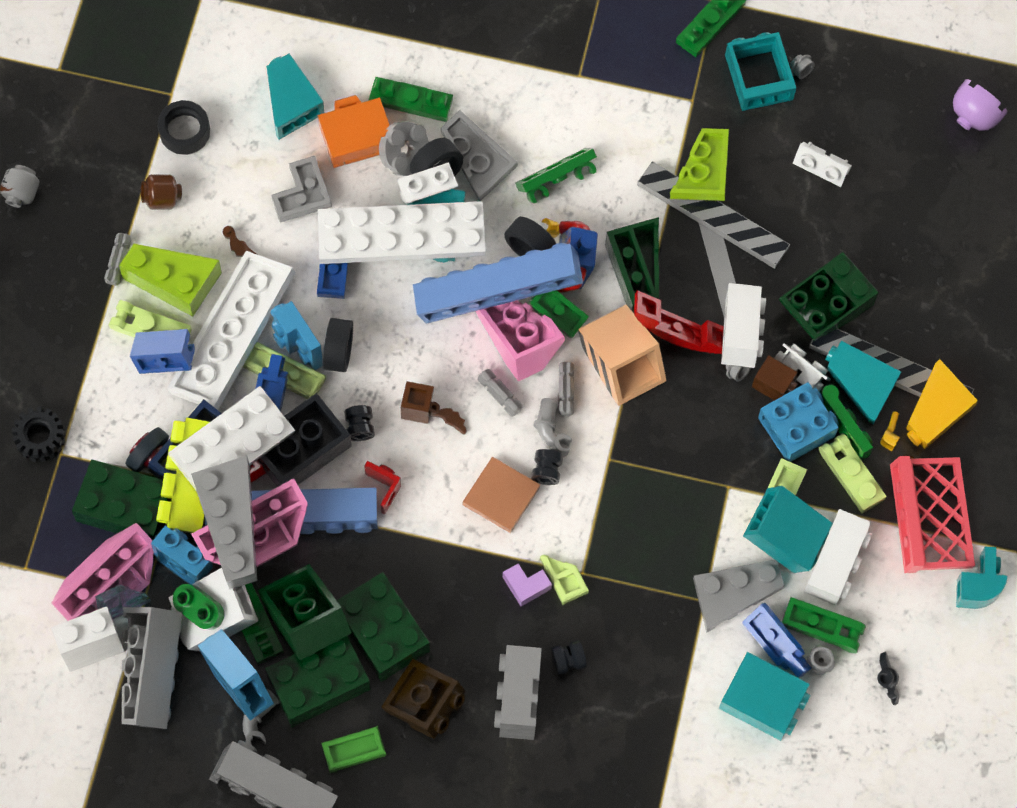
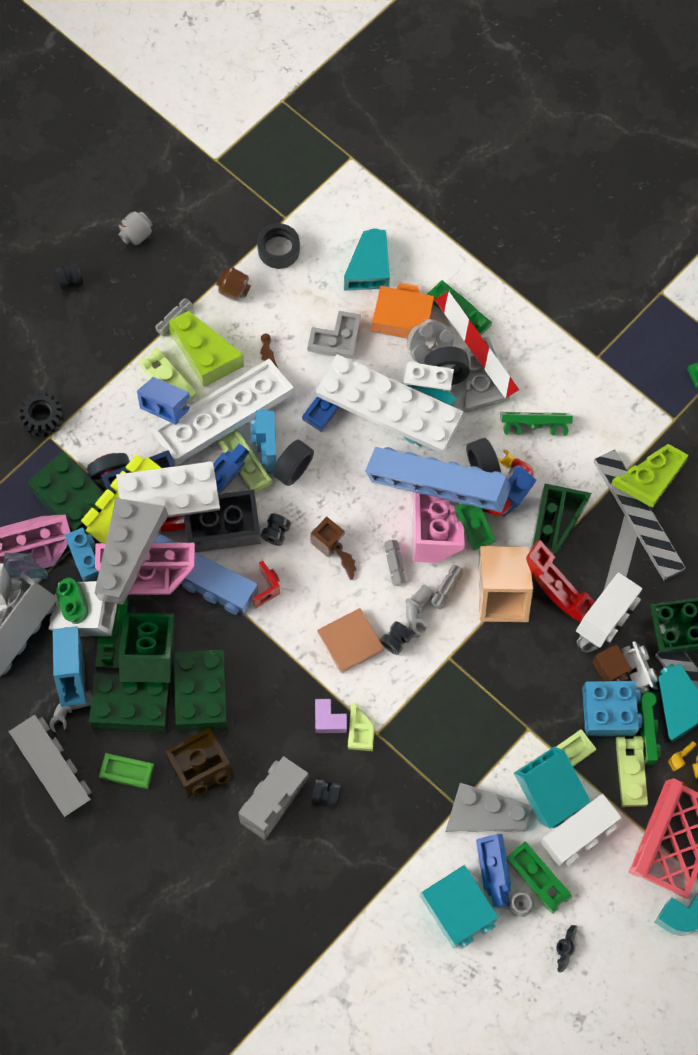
camera: 30 degrees right, 0 degrees up
none -> sticker [434,291,519,399]

